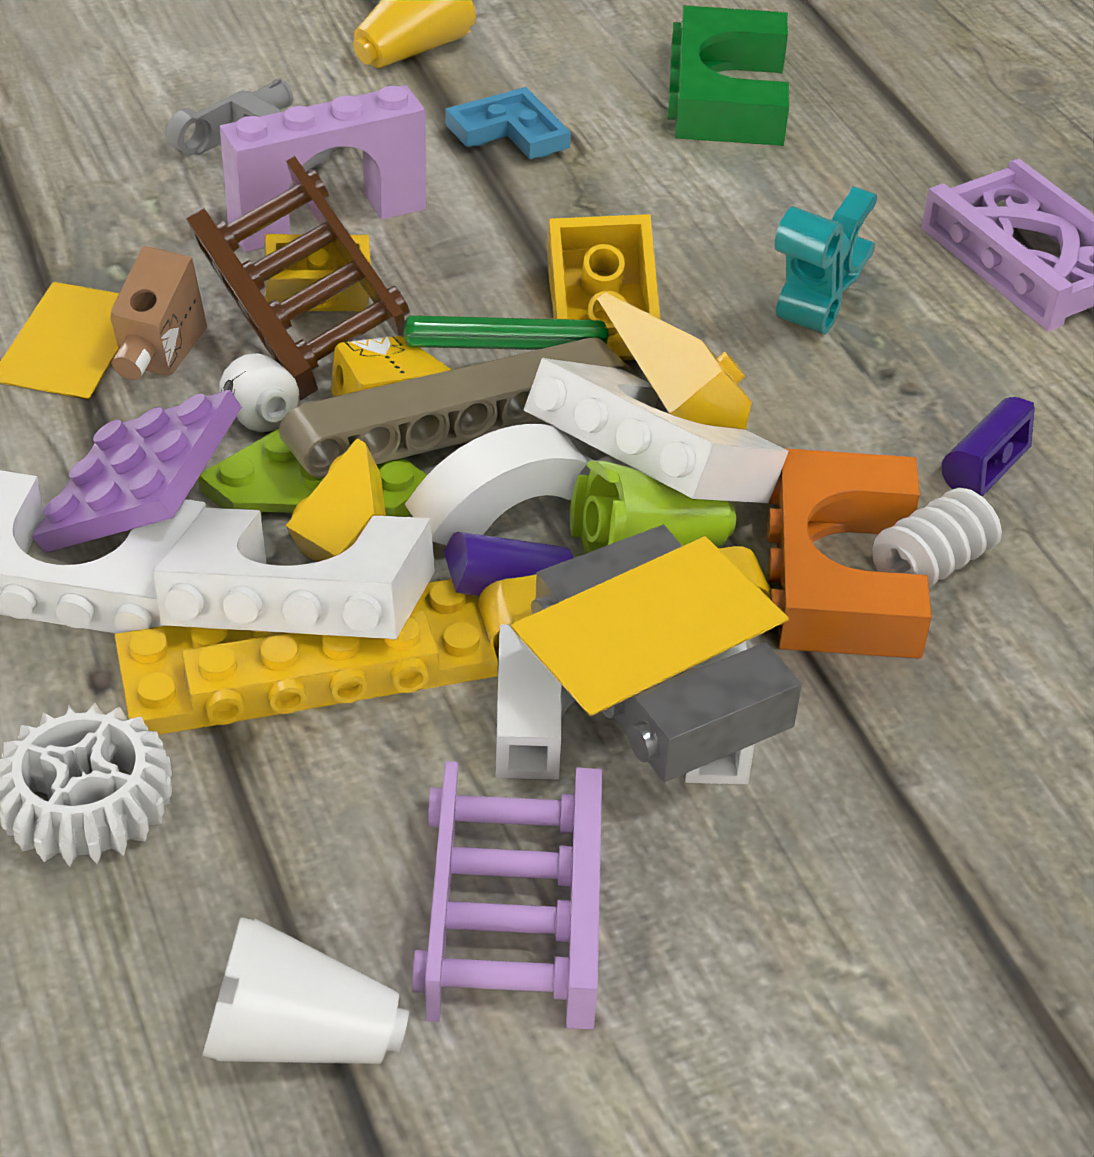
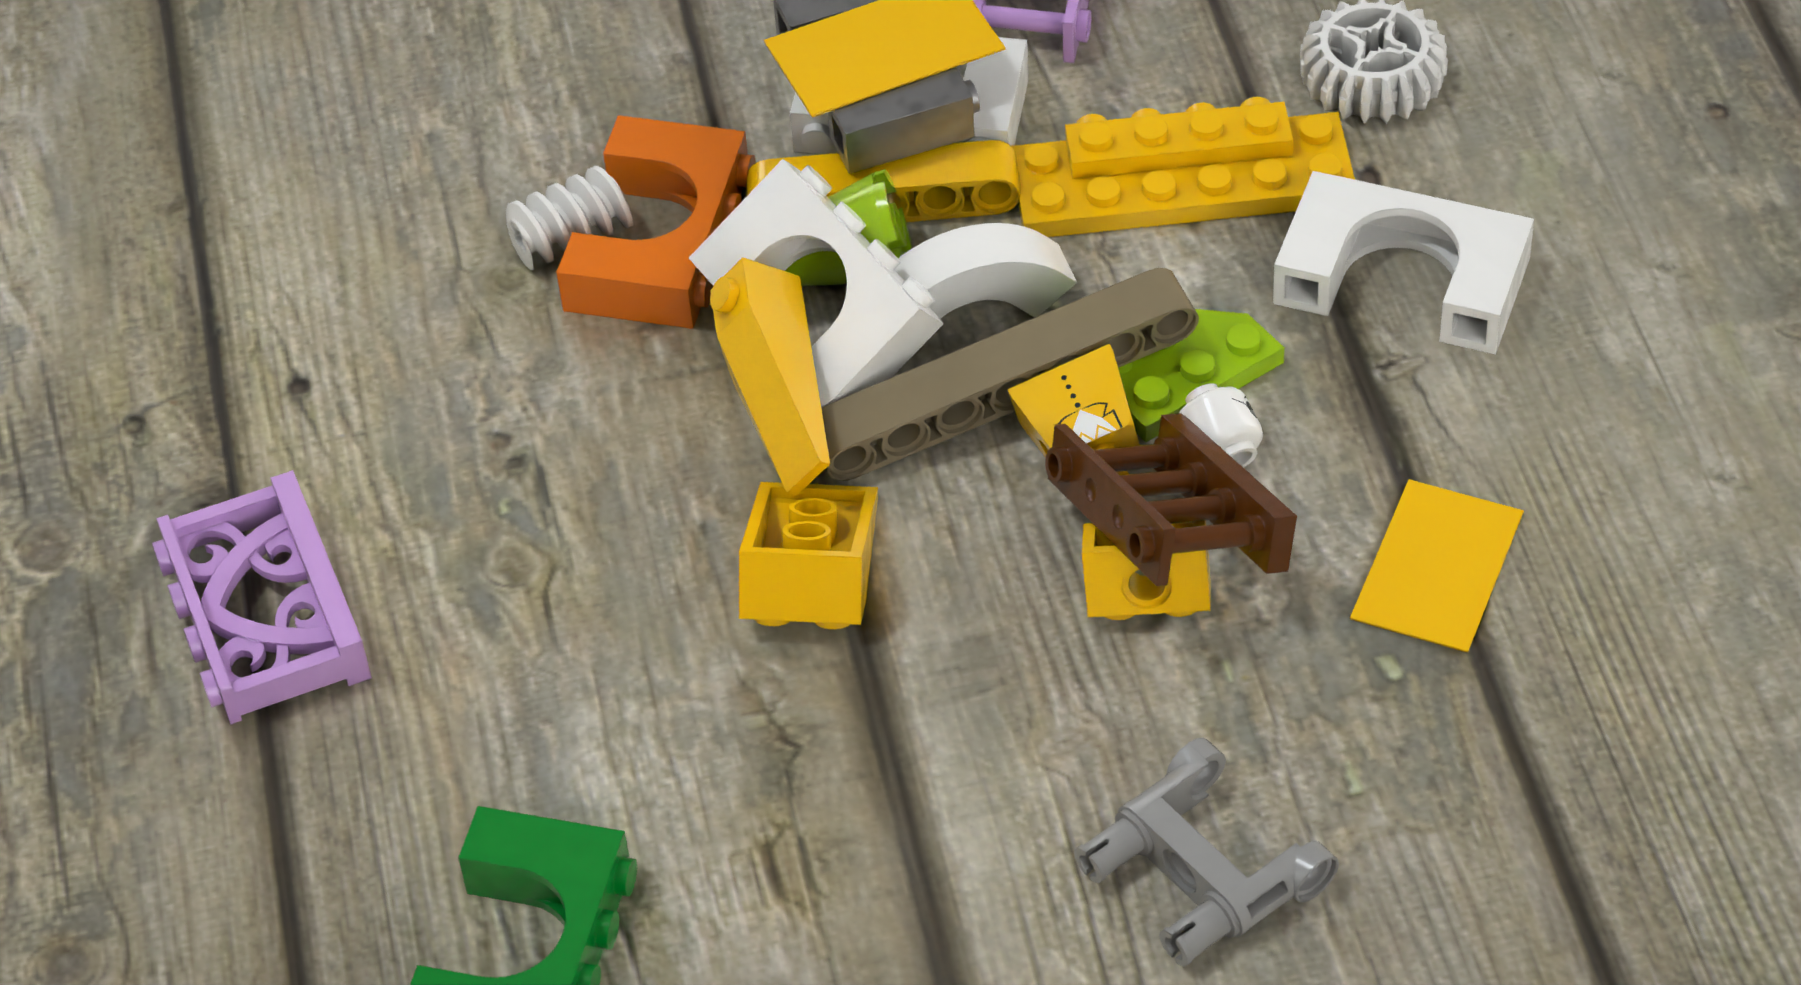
camera: 165 degrees left, 5 degrees up
medium lavender plate [32,389,242,553] -> none
medium nougat torso [110,246,207,380] -> none
white arch [153,508,435,639] -> none
lavender arch [220,85,426,252] -> none
yellow slope [285,439,386,562] -> none
green axle [404,315,609,350] -> none
dark purple brick [444,532,573,596] -> none
dark azure plate [445,87,571,159] -> none
teal piece [774,186,877,335] -> none
dark purple brick [941,397,1035,497] -> none

